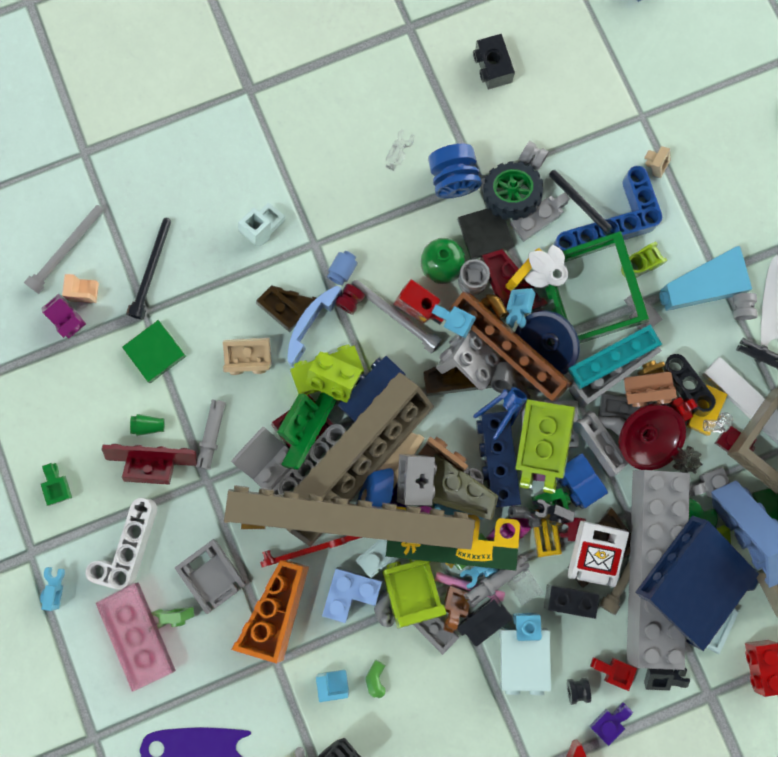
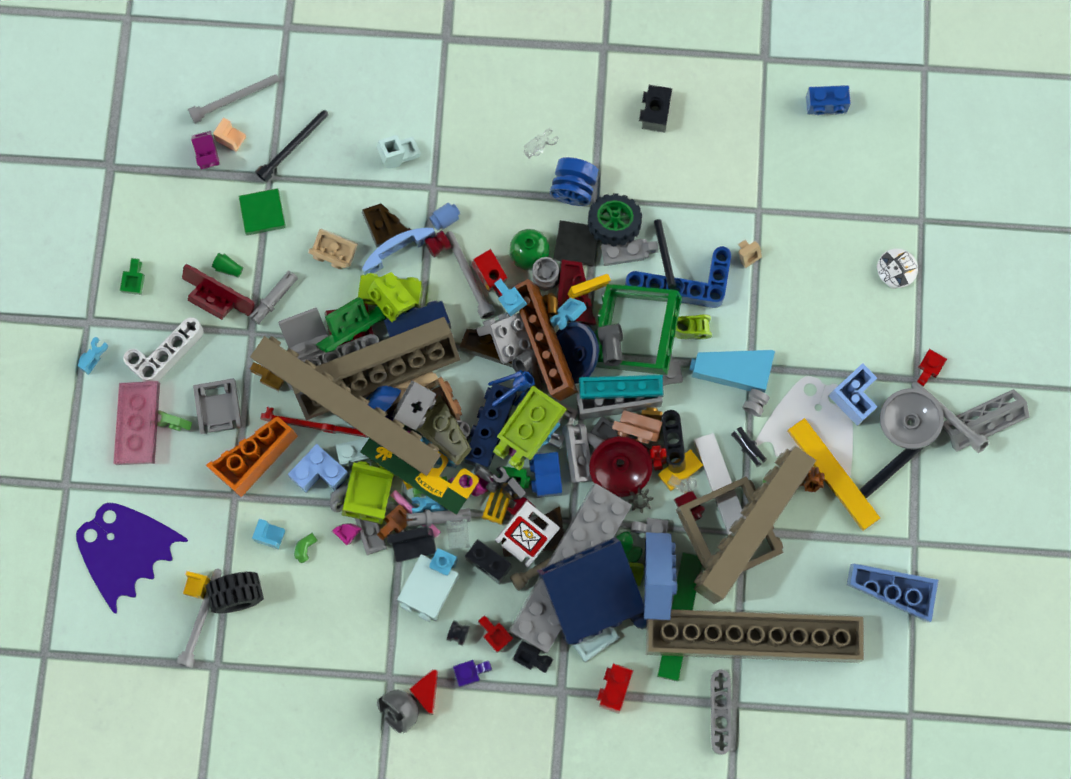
camera: 25 degrees right, 5 degrees down
light grey wheel [519,141,549,171] -> none
white plate [525,245,568,288] -> none
none -> dark pink tile [332,523,361,545]
none -> dark grey piece [598,323,623,366]

